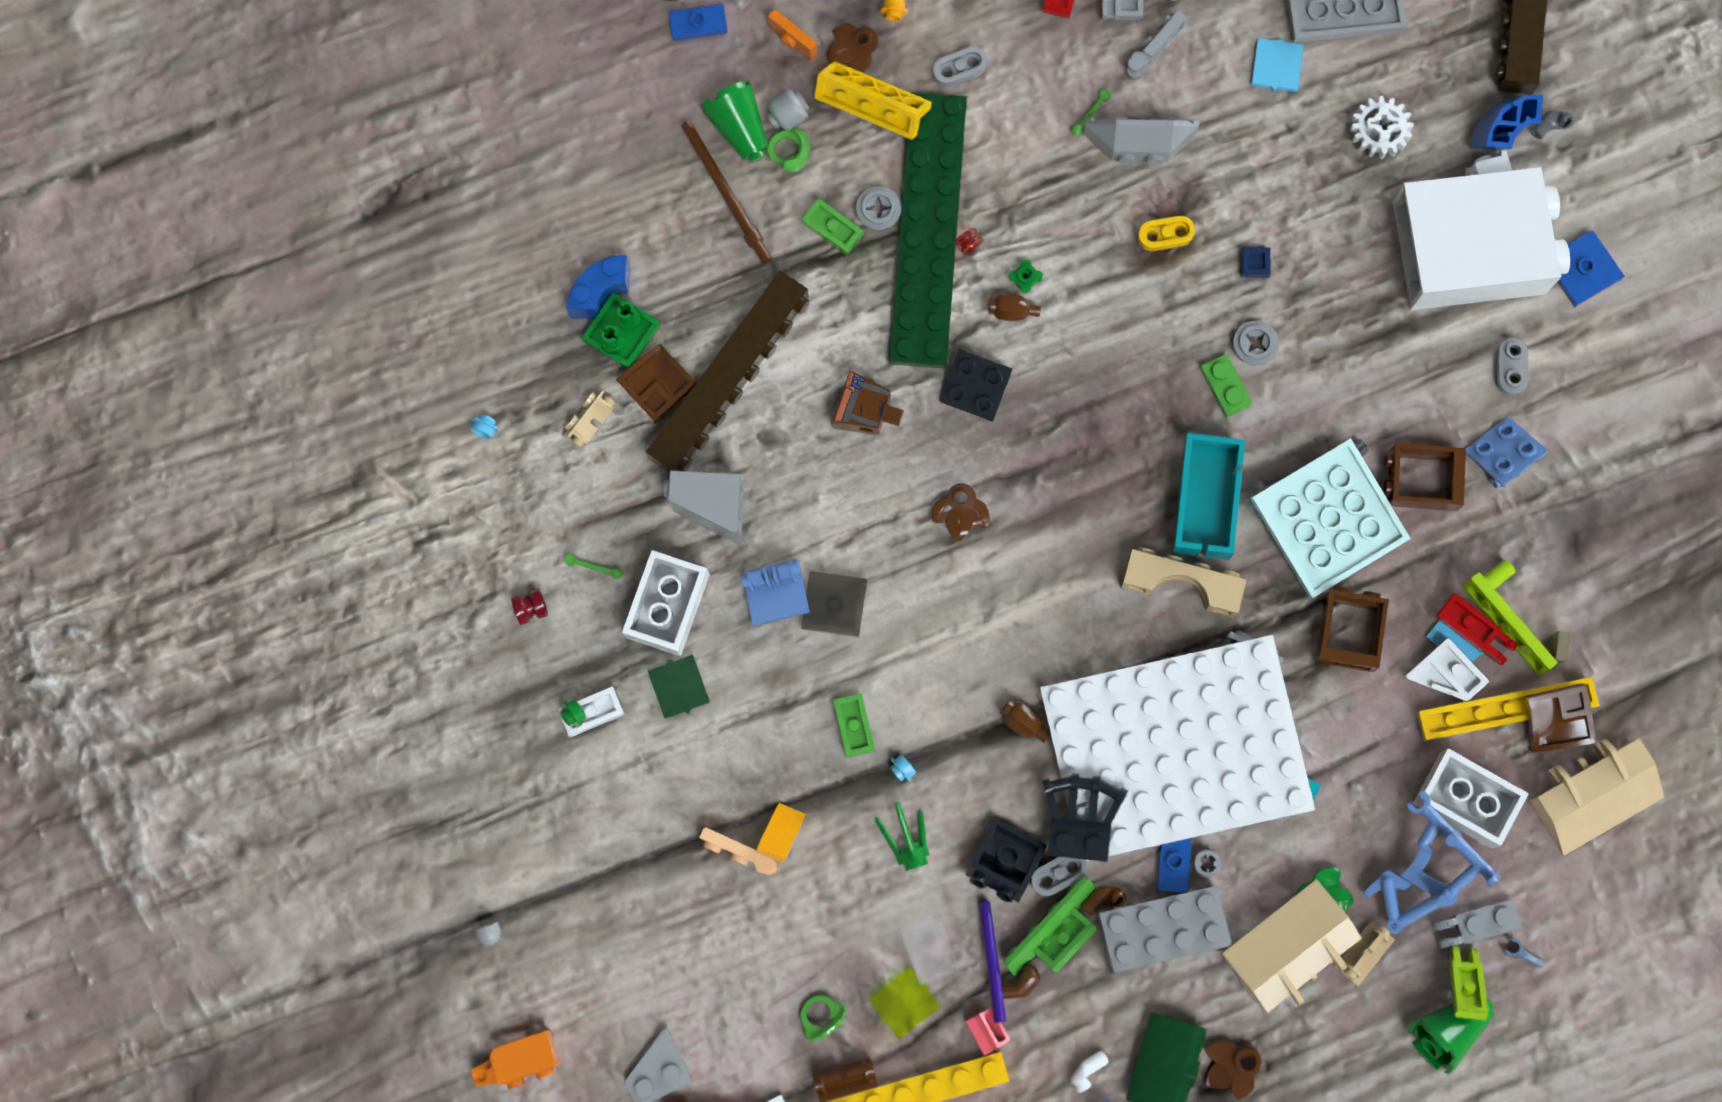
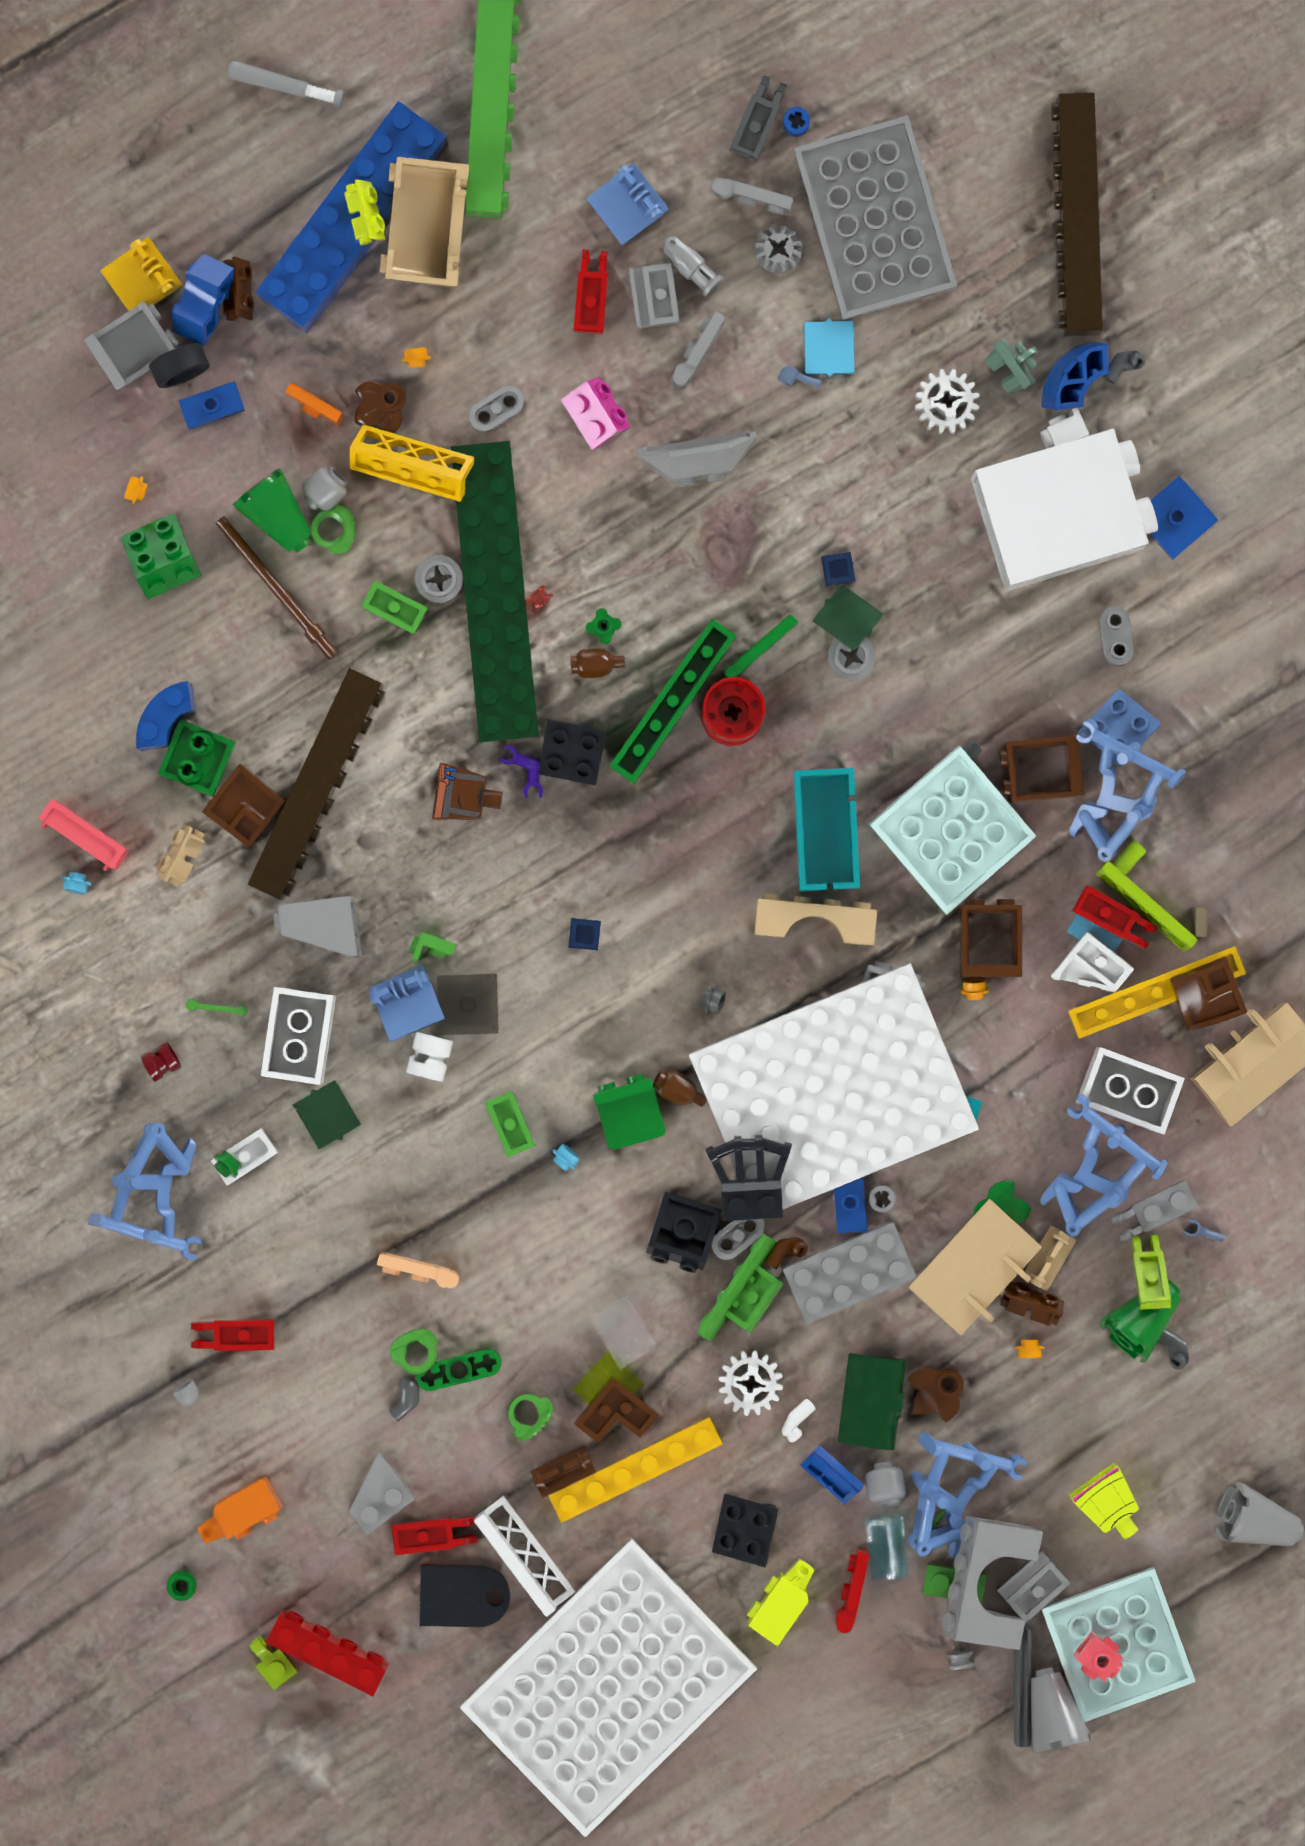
camera: 15 degrees left, 10 degrees up
light orange slope [757,803,806,863] -> none
green plant [875,802,930,871] -> none
reddish brown plate [932,483,990,541] -> none
coral piece [965,1007,1011,1055] -> none
dark purple bar [979,901,1007,1023] -> none
reddish brown arm [1002,965,1040,999] -> none
bright green hinge [1071,89,1111,136] -> none
yellow plate [1138,216,1195,251] -> none
bright green plate [1200,354,1253,418] -> none
none -> coral container [38,799,130,871]
none -> medium blue piece [88,1123,201,1260]
none -> green bracket [121,514,202,599]
none -> light orange plate [124,476,148,504]
none -> red hinge [191,1319,275,1351]
none -> dark grey arm [389,1376,419,1422]
none -> bright green piece [390,1328,439,1374]
none -> white wheel [406,1032,454,1082]
none -> bright green bracket [409,932,457,962]
none -> green beam [416,1348,502,1391]
none -> dark purple arm [499,745,544,799]
none -> bracket [561,377,630,450]
none -> dark blue tile [568,918,601,951]
none -> reddish brown plate [574,1376,659,1443]
none -> green bracket [593,1074,666,1150]
none -> green brick [609,619,737,785]
none -> red wheel [701,677,766,747]
none -> dark grey plate [701,986,726,1014]
none -> white gear [718,1350,783,1416]
none -> green tile [724,614,798,678]
none -> sand blue hand [777,366,821,388]
none -> clear green piece [813,584,884,652]
none -> light orange plate [960,977,990,1000]
none -> sand green hips [985,339,1038,394]
none -> reddish brown hinge [1000,1282,1064,1327]
none -> light orange plate [1015,1340,1045,1358]
none -> medium blue piece [1069,719,1186,862]
none -> dark grey arm [1159,1328,1189,1370]

